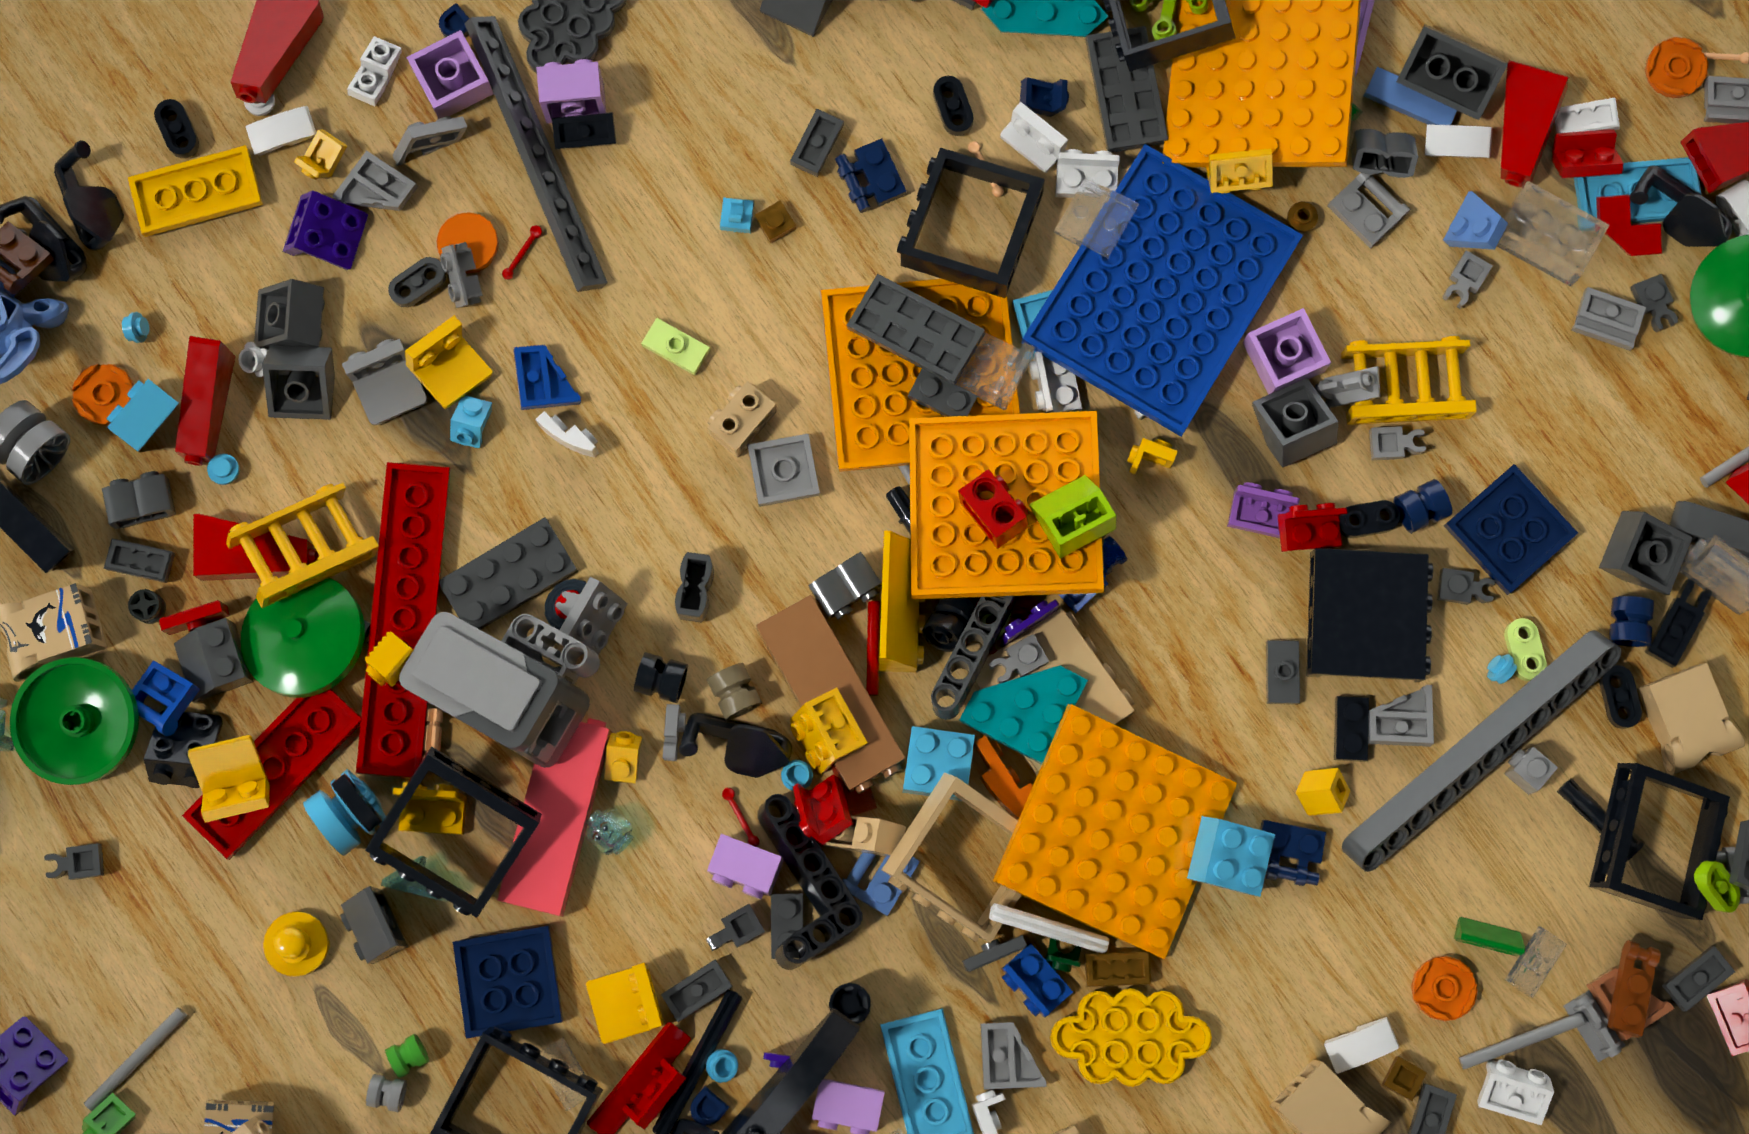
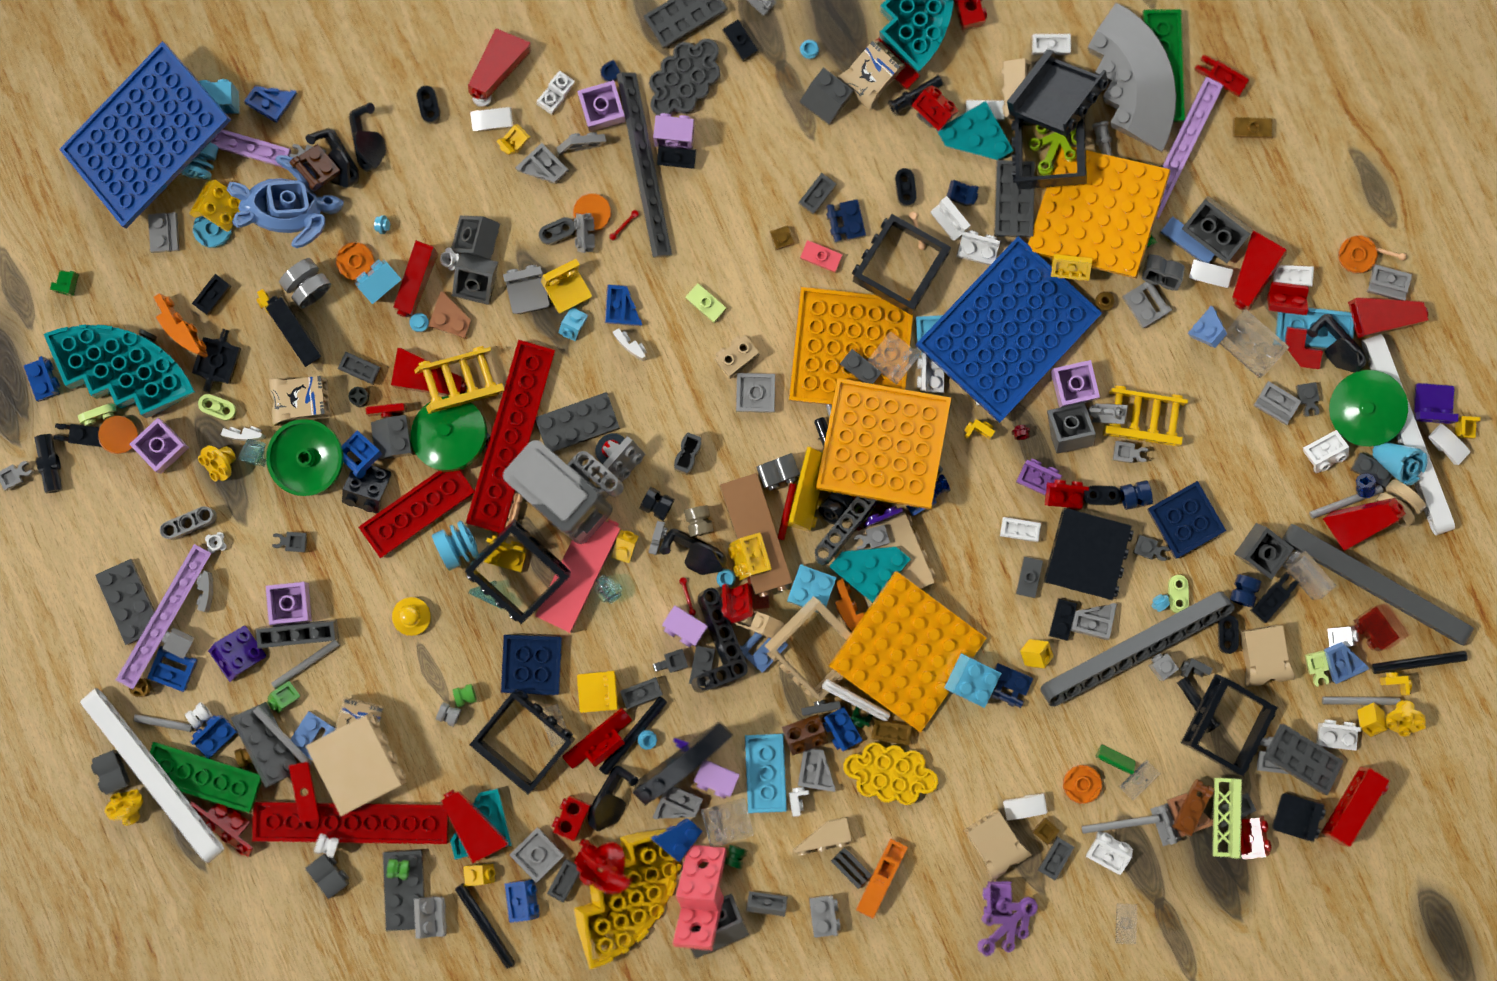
camera: 10 degrees right, 5 degrees up
dark grey brick [102,471,176,529] -> none
yellow plate [127,145,263,237] -> none
yellow bracket [188,735,270,823] -> none
dark purple bracket [282,190,368,270] -> none
black beam [331,774,383,832] -> none
dark grey slope [340,886,408,964] -> none
yellow brick [365,631,413,687] -> none
dark blue tile [690,1086,730,1126] -> none
medium azure tile [720,197,754,234] -> none
black wheel [829,983,871,1024] -> none
dark grey plate [846,274,985,386] -> none
red brick [958,469,1029,549] -> none
lime slope [1029,475,1116,559] -> none
clear slope [1054,180,1139,258] -> none
light grey plate [1443,250,1493,309] -> none
lime plate [1694,861,1740,913] -> none
none -> dark grey brick [256,619,339,648]
none -> lavender brick [266,582,312,625]
none -> nougat wing [429,292,471,339]
none -> reddish brown brick [782,714,828,756]
none -> coral plate [800,240,842,273]
none -> white plate [1000,517,1041,542]
none -> dark red plate [1012,425,1030,440]
none -> dark grey bracket [1180,658,1213,677]
none -> yellowish green fence [1212,778,1242,858]
none -> white bracket [1303,430,1349,473]

